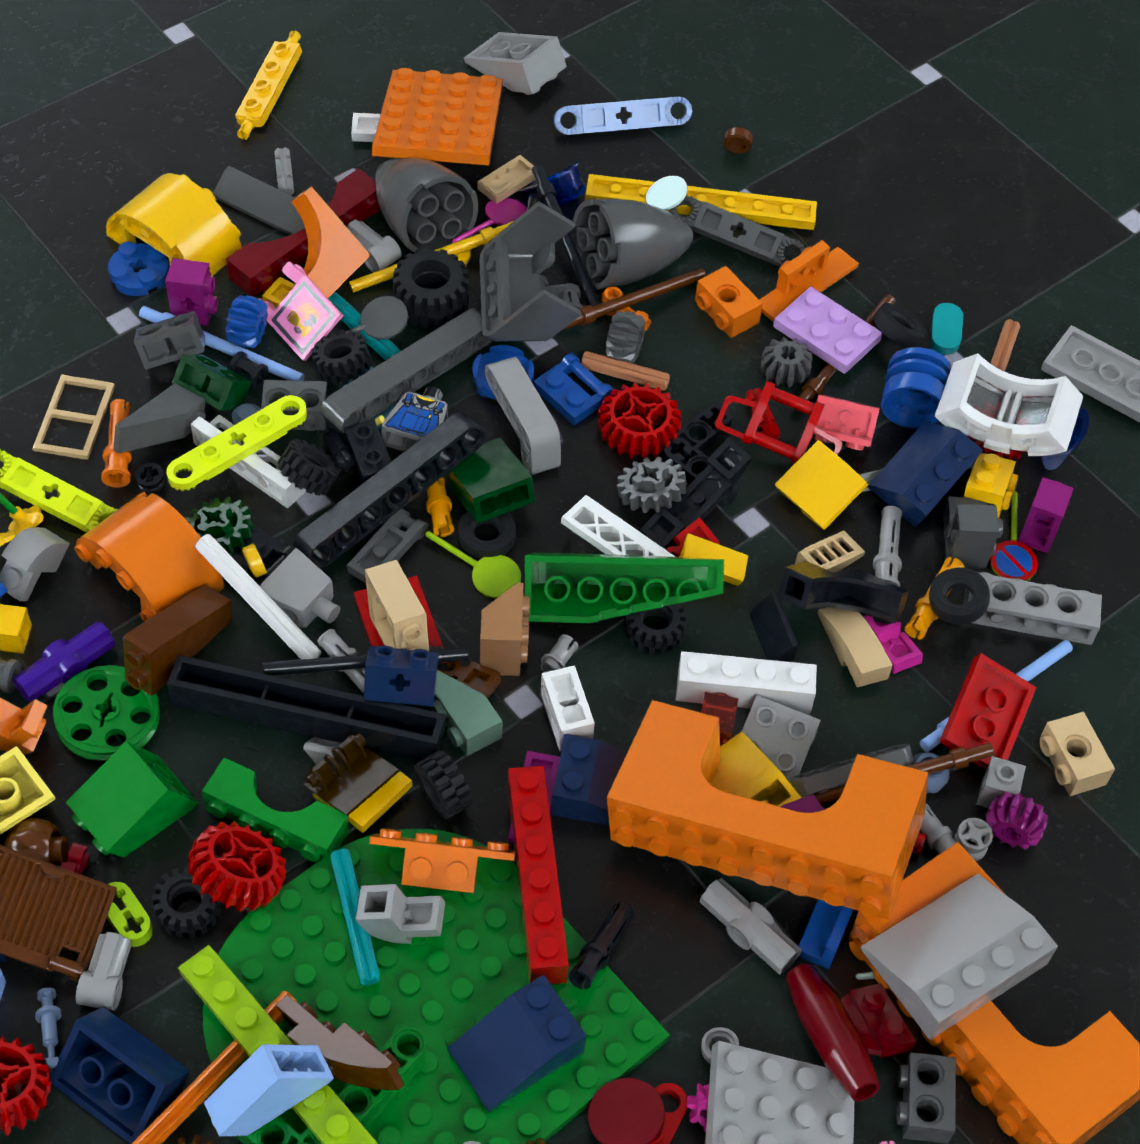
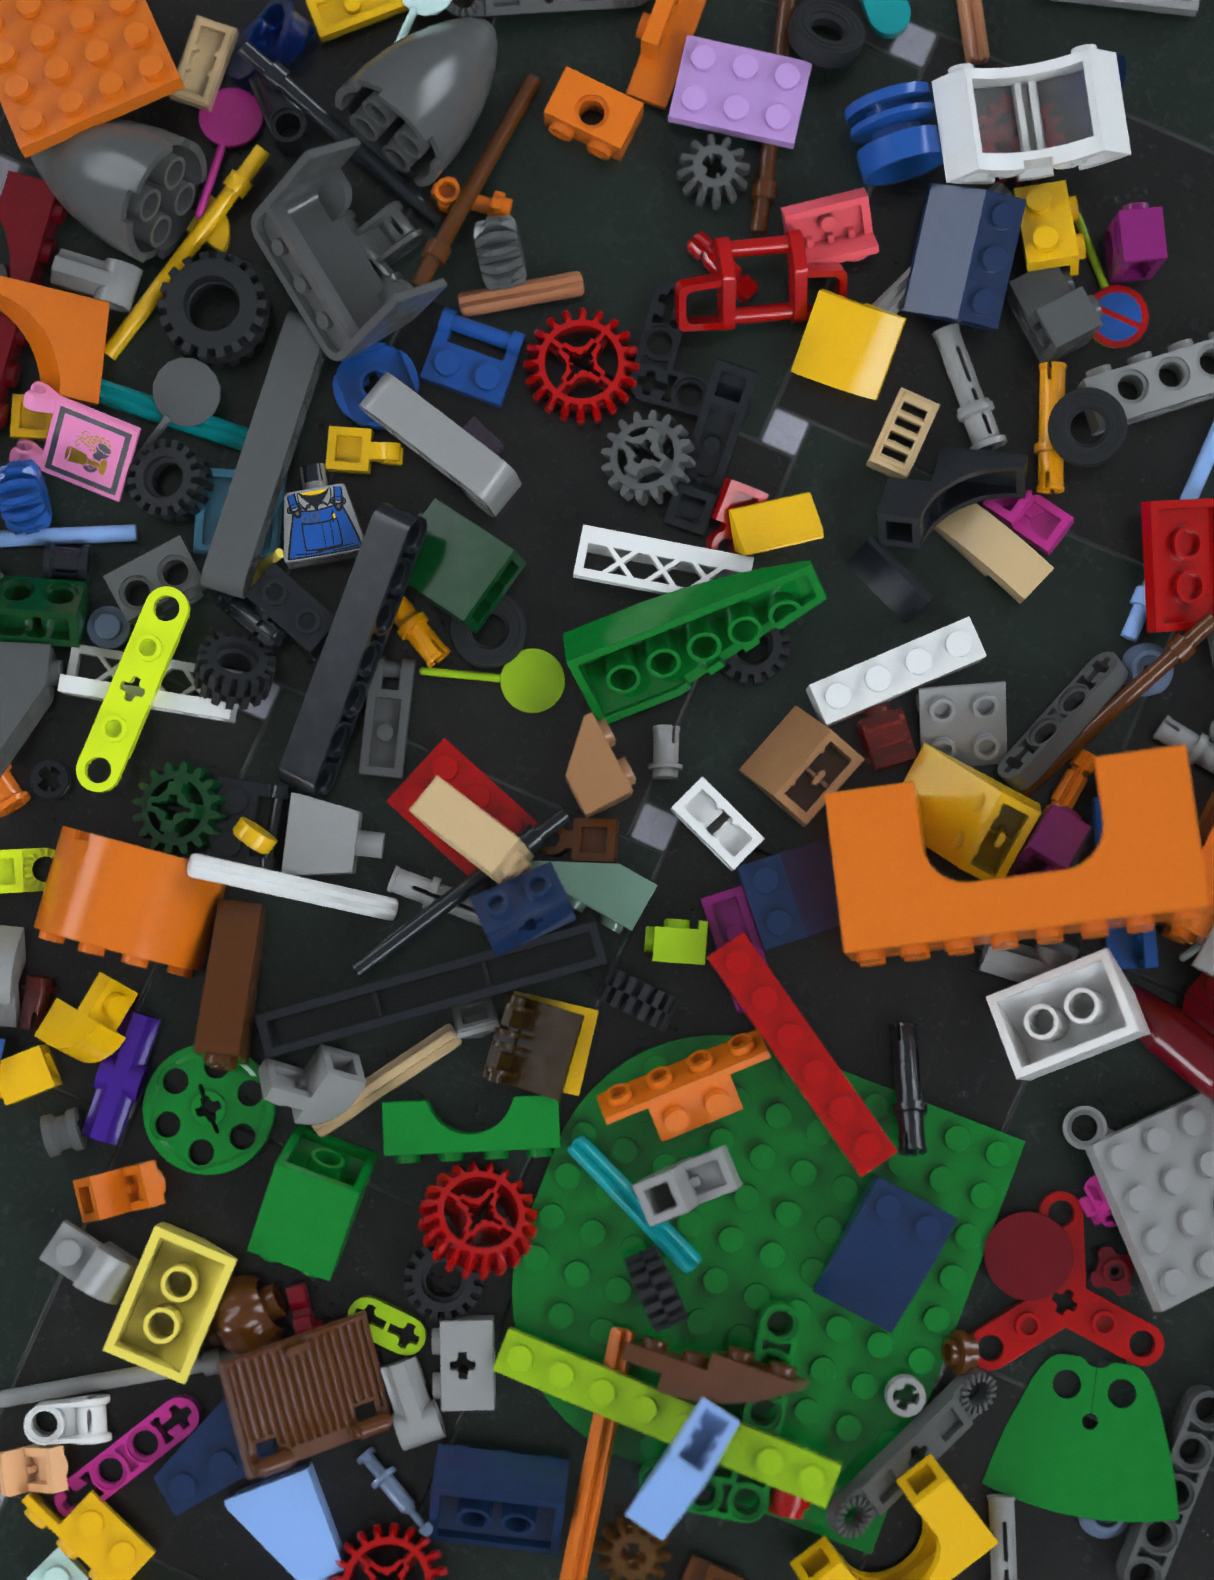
camera: 25 degrees left, 30 degrees up
none -> clear red pin [18,975,56,1031]
none -> yellow brick [34,972,139,1063]
none -> light grey brick [258,1044,366,1125]
none -> tan axle [311,1023,462,1137]
none -> yellow plate [325,426,404,474]
none -> light grey brick [432,1315,496,1411]
none -> black tyre [624,1244,689,1333]
none -> lime brick [644,918,708,965]
none -> medium nougat slope [738,706,865,827]
none -> white slope [986,948,1151,1081]

